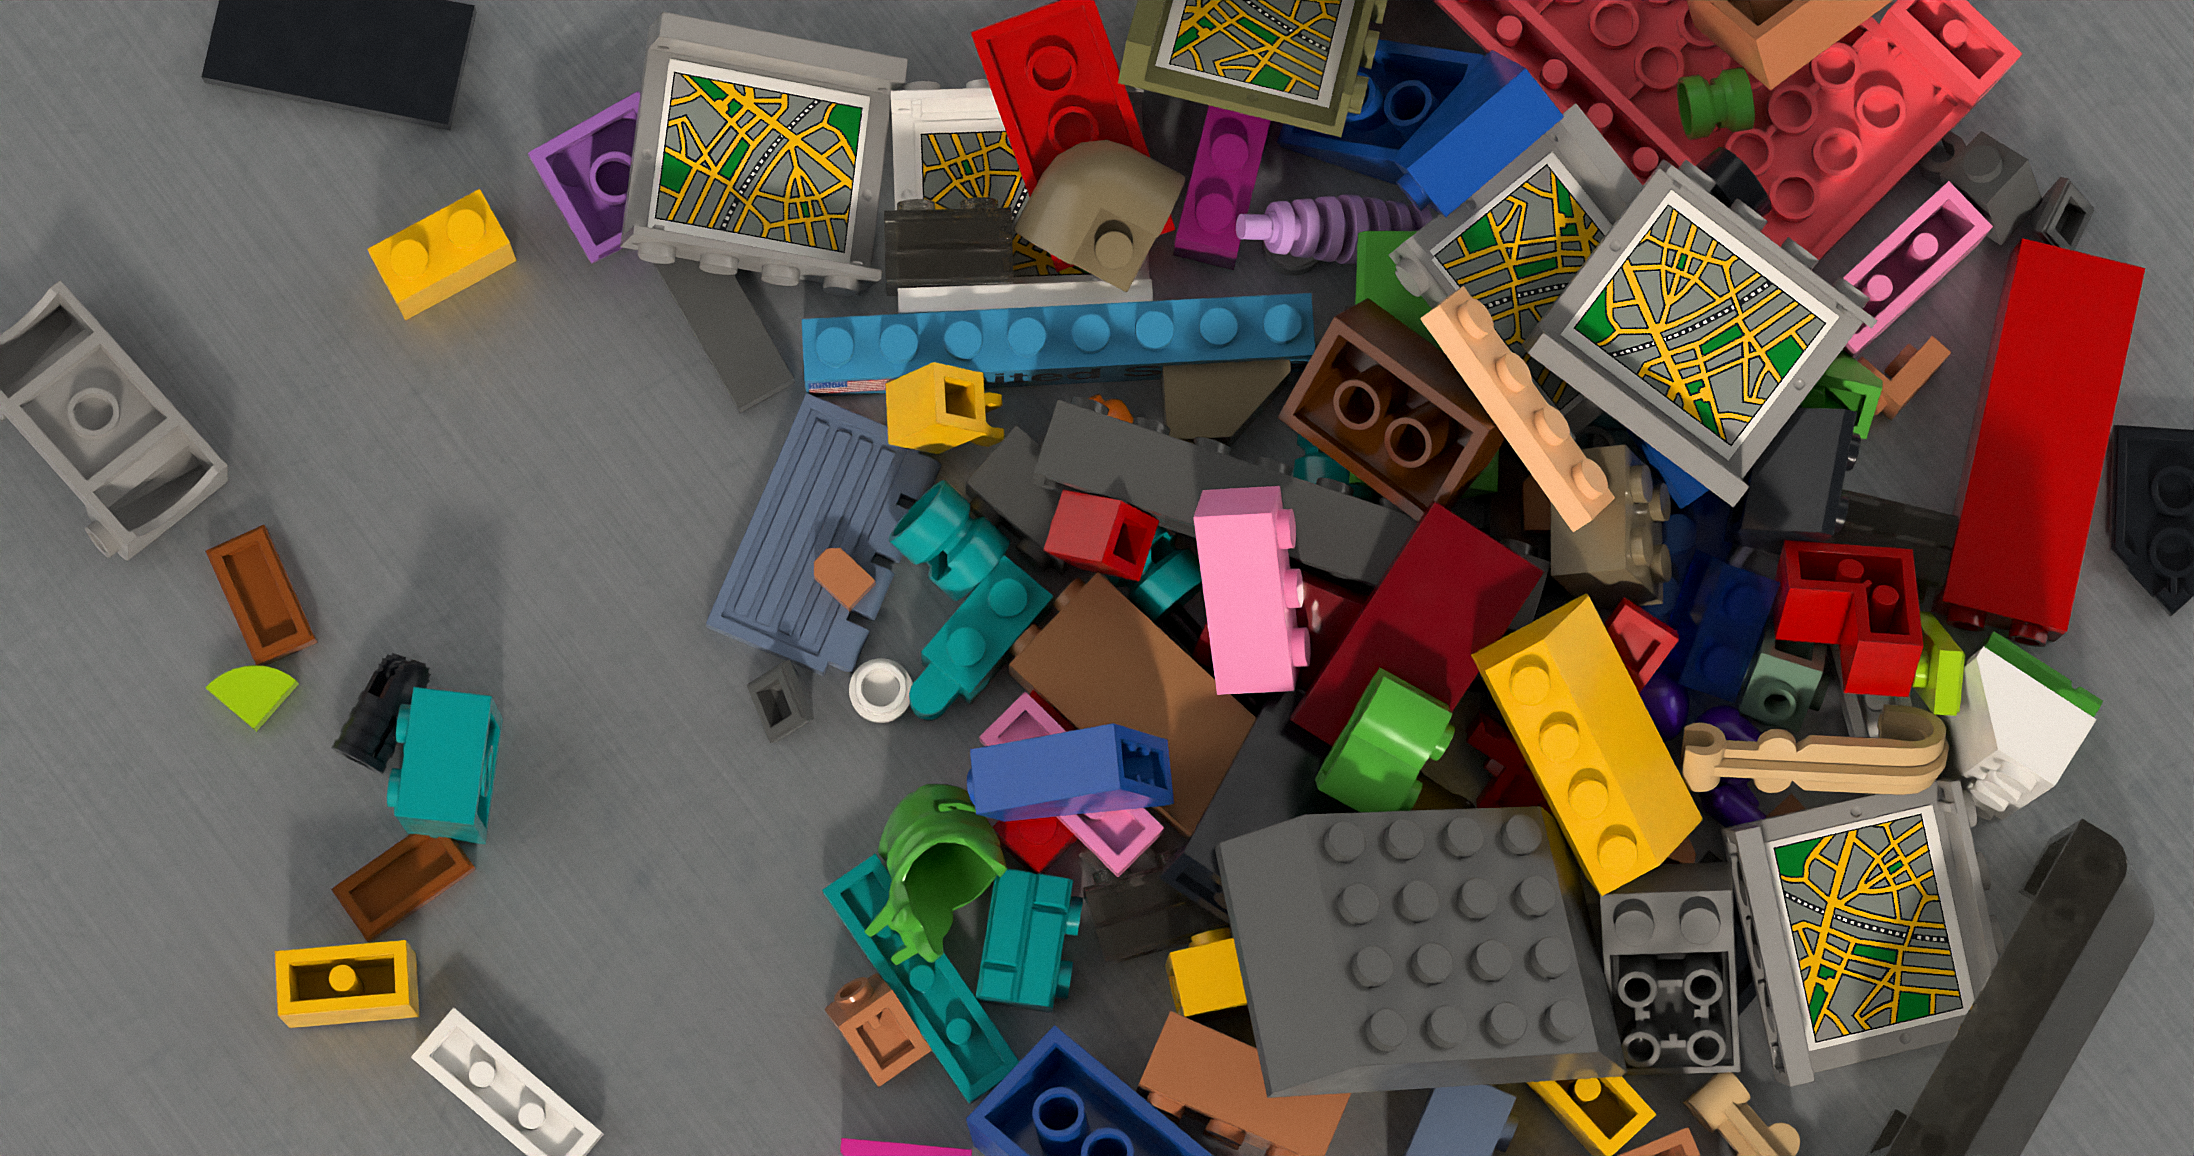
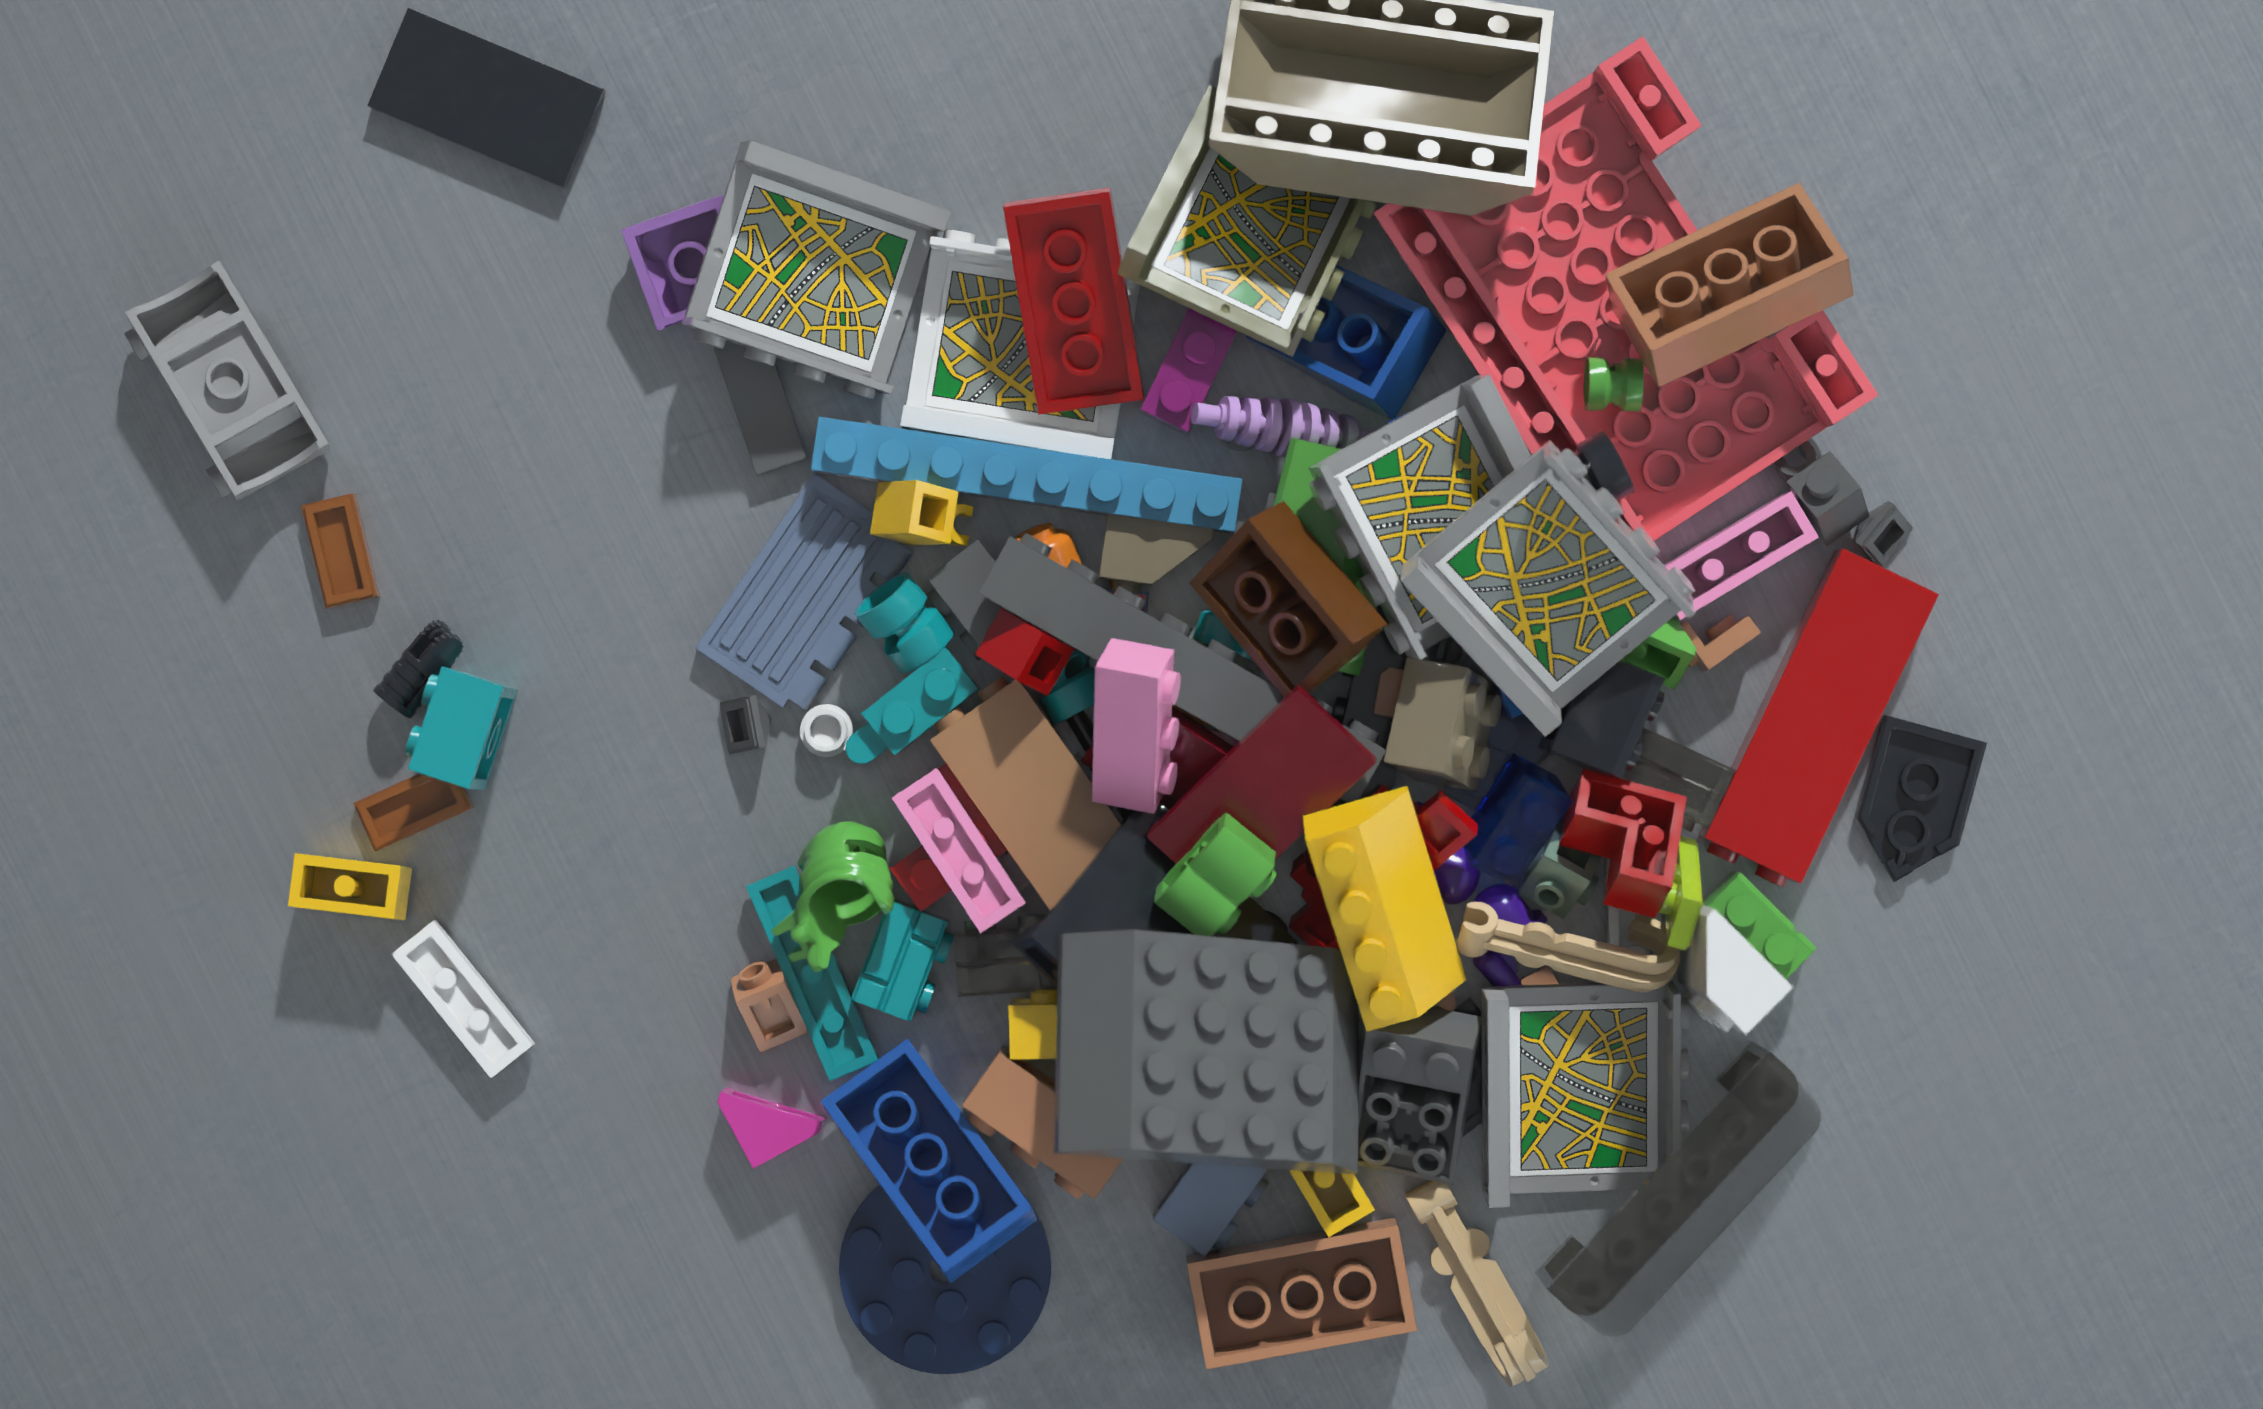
camera: 15 degrees right, 10 degrees up
lime tile [205,665,299,732] -> none
yellow brick [367,189,517,321] -> none
nougat piece [814,548,876,612] -> none
clear smoke brick [884,197,1013,296] -> none
blue slope [967,723,1174,822] -> none
dark tan brick [1013,139,1185,292] -> none
blue slope [1391,50,1564,217] -> none
light nougat plate [1420,286,1615,532] -> none

